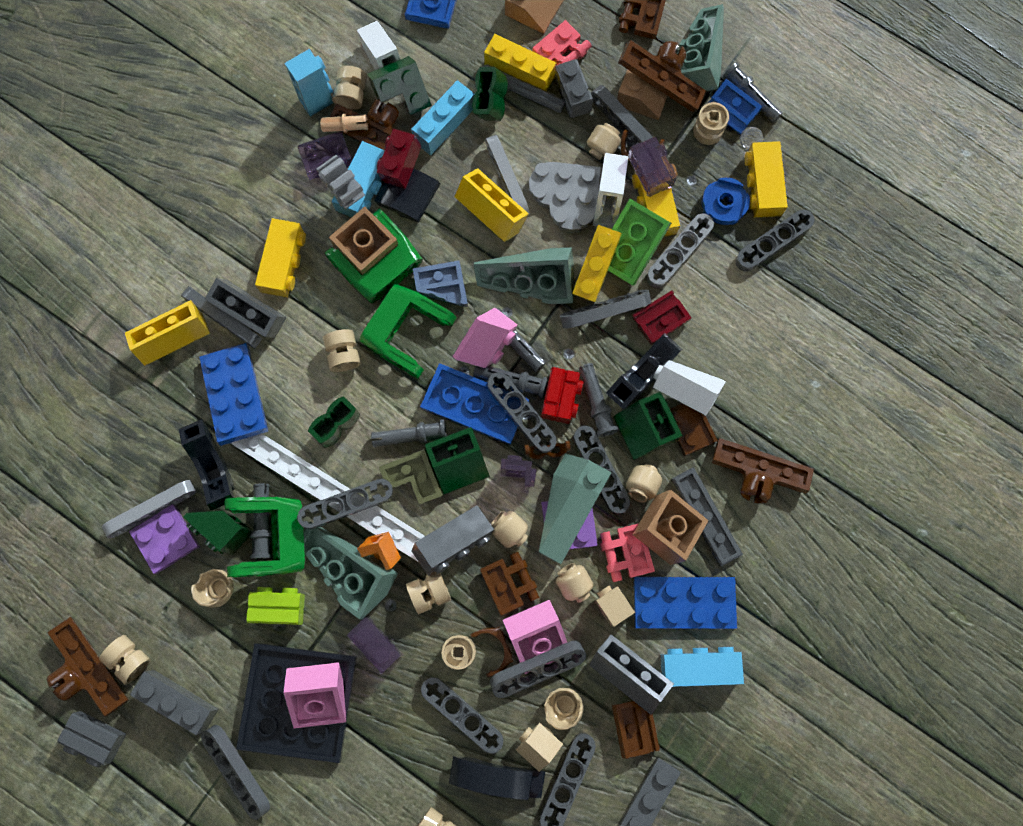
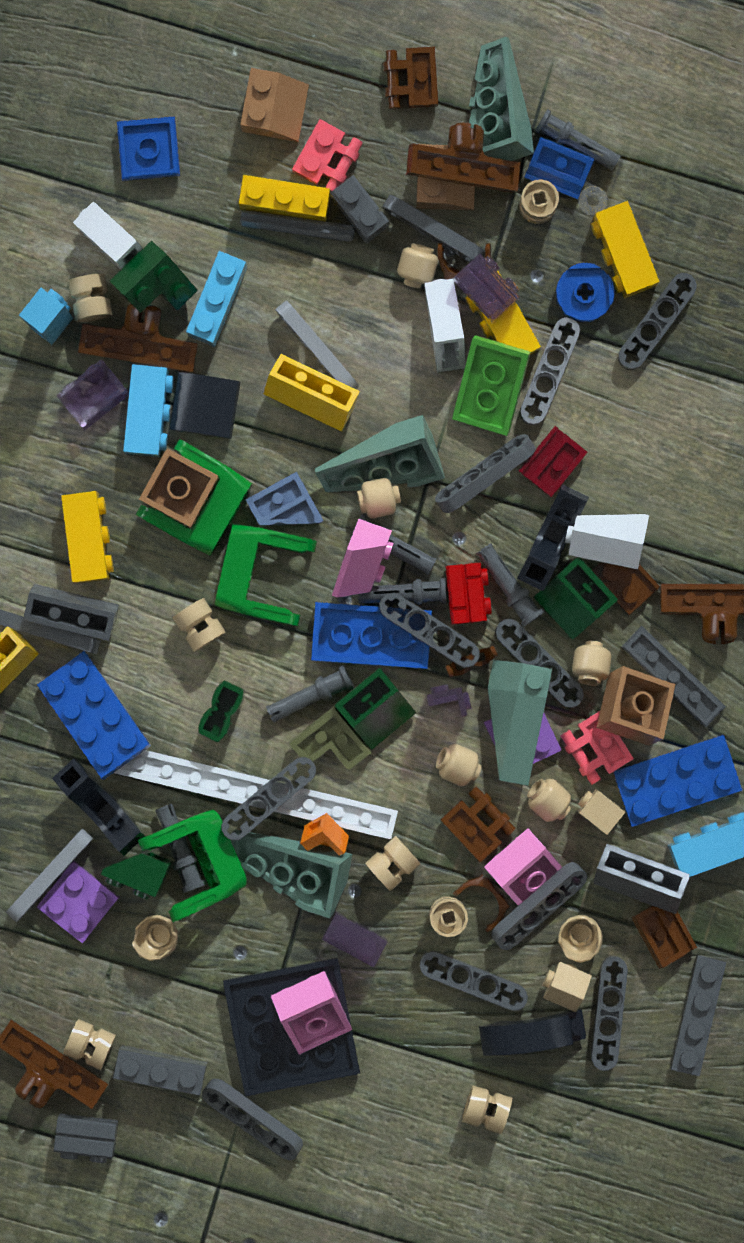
camera: 25 degrees left, 10 degrees up
lime brick [247,587,305,625] -> none
light grey gear [316,155,365,210] -> none
light nougat axle [320,114,368,133] -> none
dark red brick [376,129,422,189] -> none
brick [411,505,494,576] -> none
dark green brick [472,67,508,122] -> none
light grey plate [529,162,601,233] -> none
yellow brick [572,224,622,302] -> none
none -> tan head [357,478,401,519]

